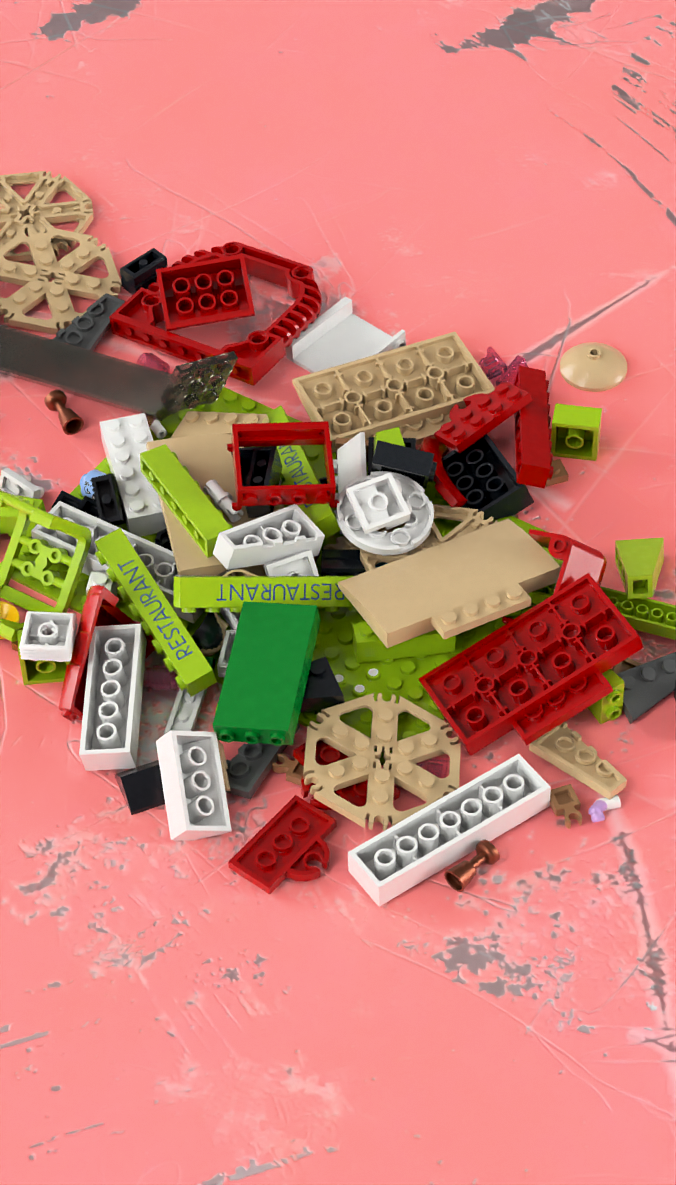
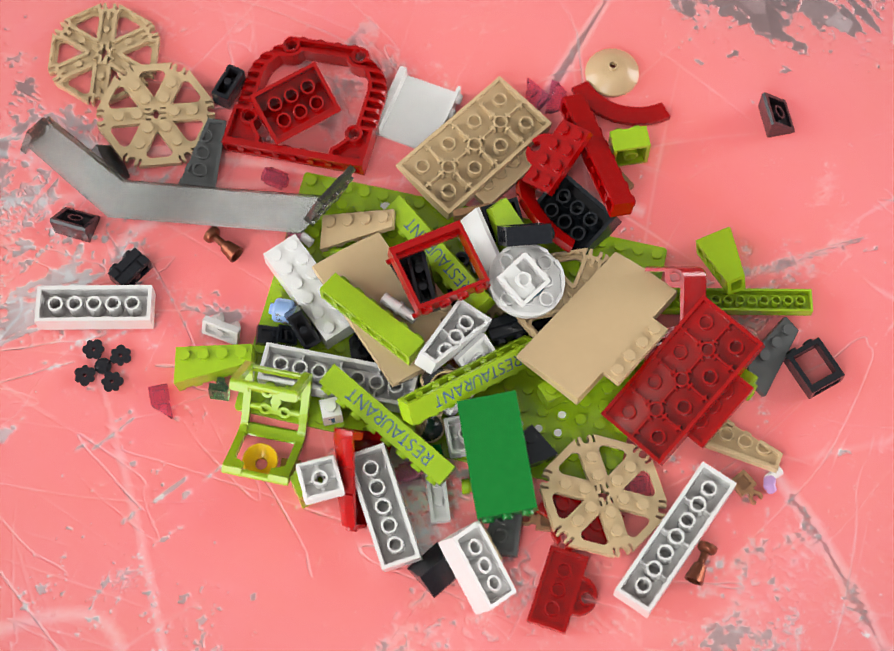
camera: 20 degrees left, 20 degrees up
none -> red tile [571,81,671,126]

